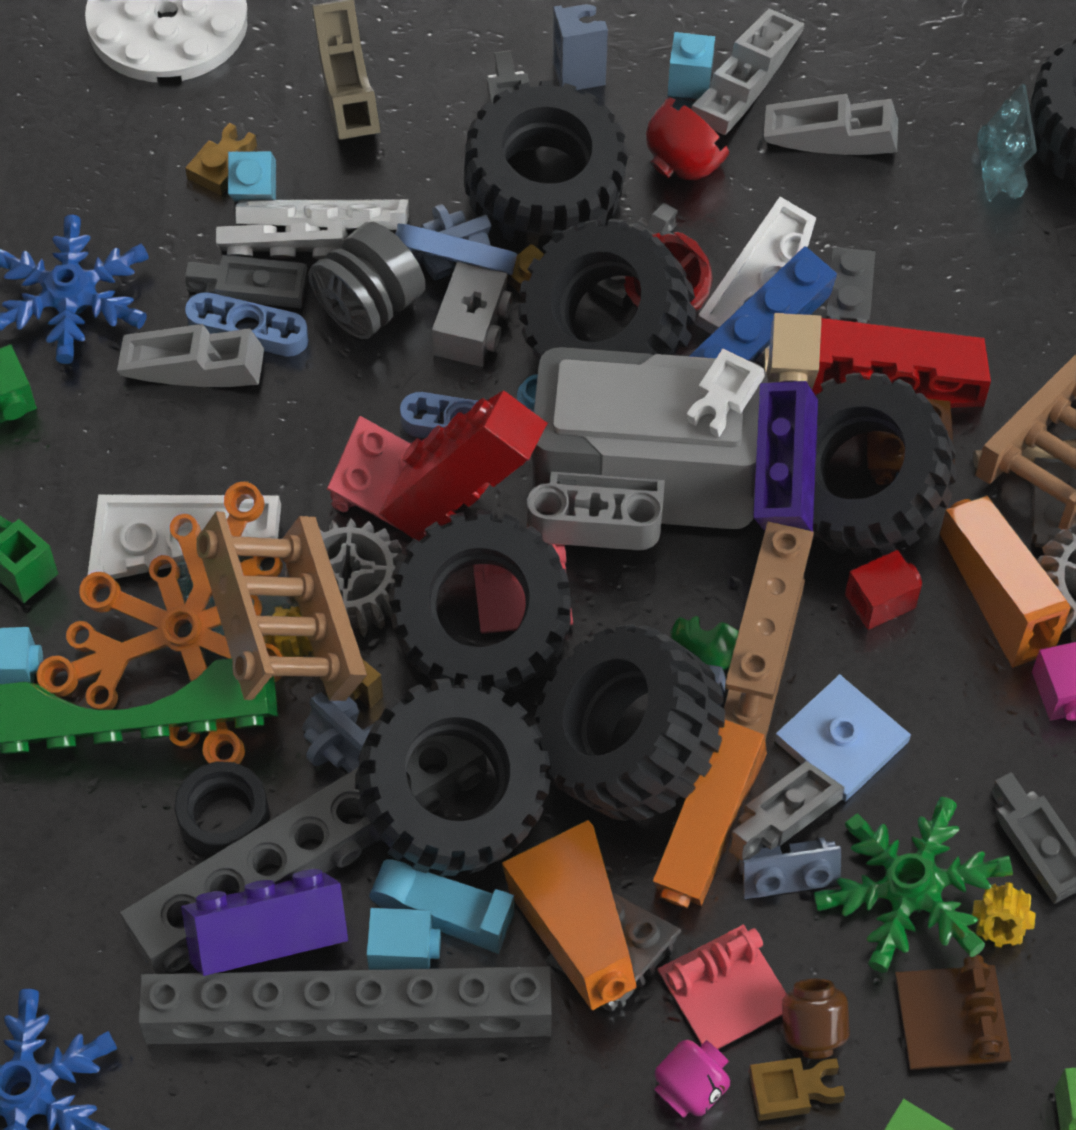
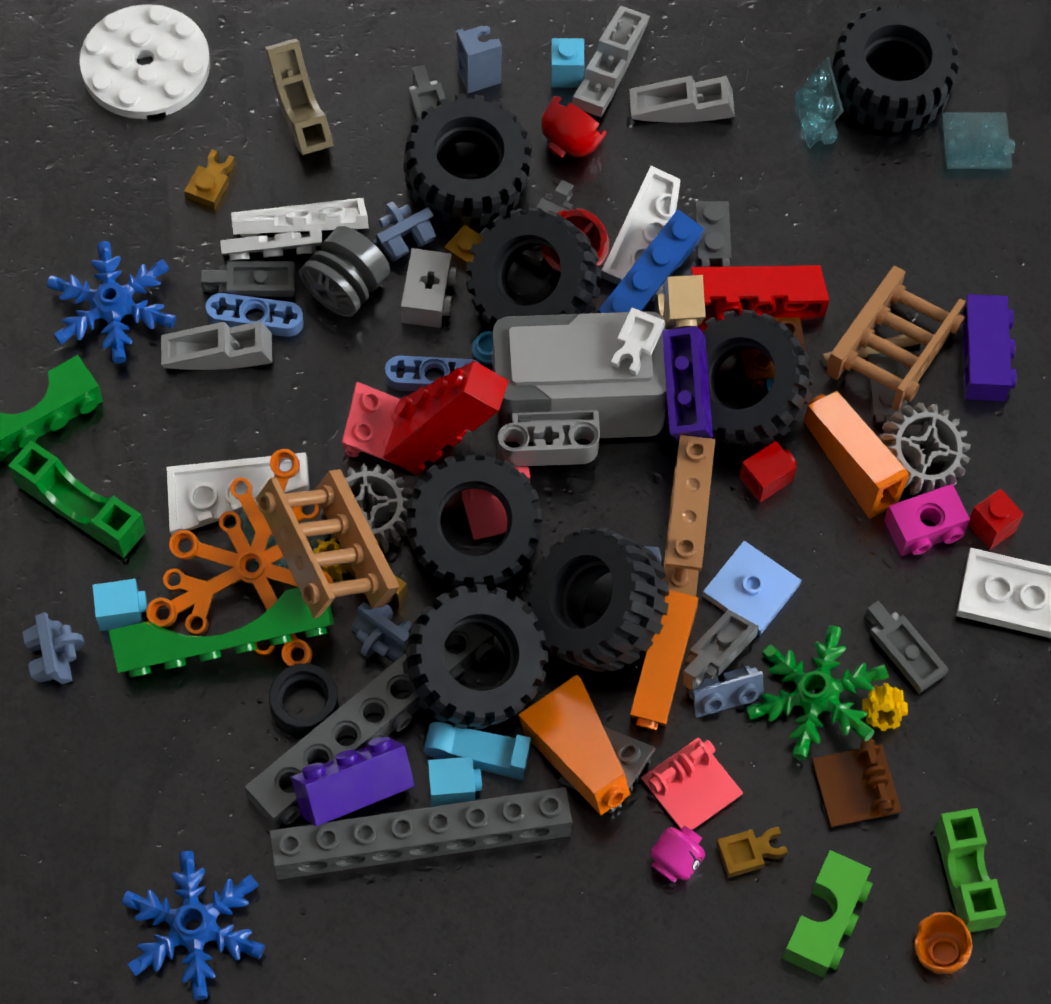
camera: 10 degrees left, 5 degrees up
medium azure brick [228,151,276,202] -> none
medium blue beam [395,223,517,275] -> none
green hair [670,616,739,670] -> none
reddish brown head [782,978,850,1059] -> none

